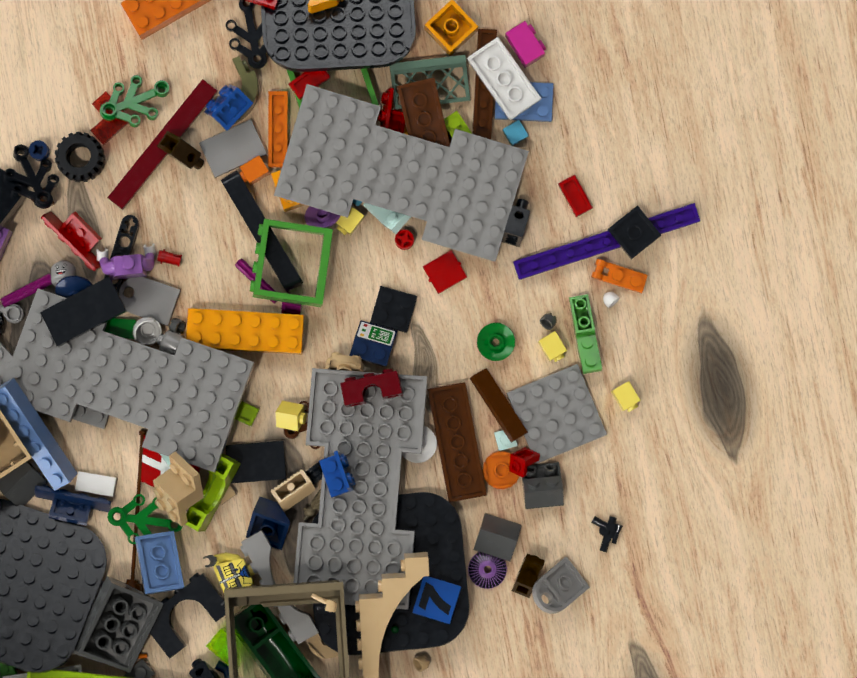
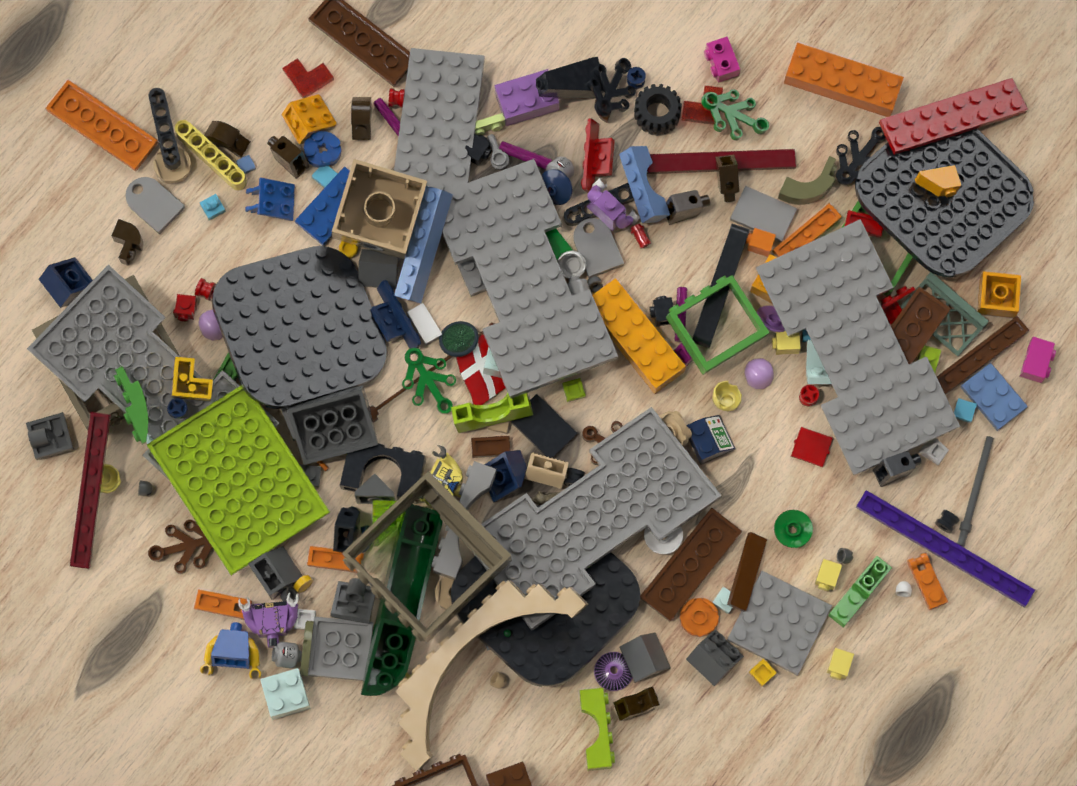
camera: 55 degrees right, 10 degrees down
black tile [40,277,127,347] -> none
medium blue plate [135,531,184,595] -> none
tan bracket [153,452,204,527] -> none
blue bracket [204,85,253,131] -> none
light yellow brick [275,401,307,431] -> none
tan hand [311,593,337,612] -> none
blue bracket [319,450,356,498] -> none
dark red arch [340,369,403,408] -> none
black plate [370,286,417,333] -> none
blue tile [412,576,462,624] -> none
white tile [467,37,541,121] -> none
red bracket [509,447,540,477] -> none
light grey tile [532,557,590,614] -> none
red tile [558,175,593,217] -> none
black piece [591,516,623,553] -> none
black plate [607,205,661,260] -> none
none -> dark grey slope [355,474,396,505]
none -> clear green wheel [439,321,479,357]
none -> reddish brown tile [471,436,511,458]
none -> lime arch [579,688,615,771]
none -> medium blue arch [619,146,670,223]
none -> black brick [649,296,673,327]
none -> dark brown torso [666,190,710,225]
none -> dark pink brick [704,36,740,83]
none -> light yellow hair [712,381,742,412]
none -> lavender hair [744,358,774,389]
none -> yellow plate [749,658,777,687]
none -> white slope [919,438,949,465]
none -> black wheel [935,510,959,533]
none -> dark grey bar [957,436,994,547]

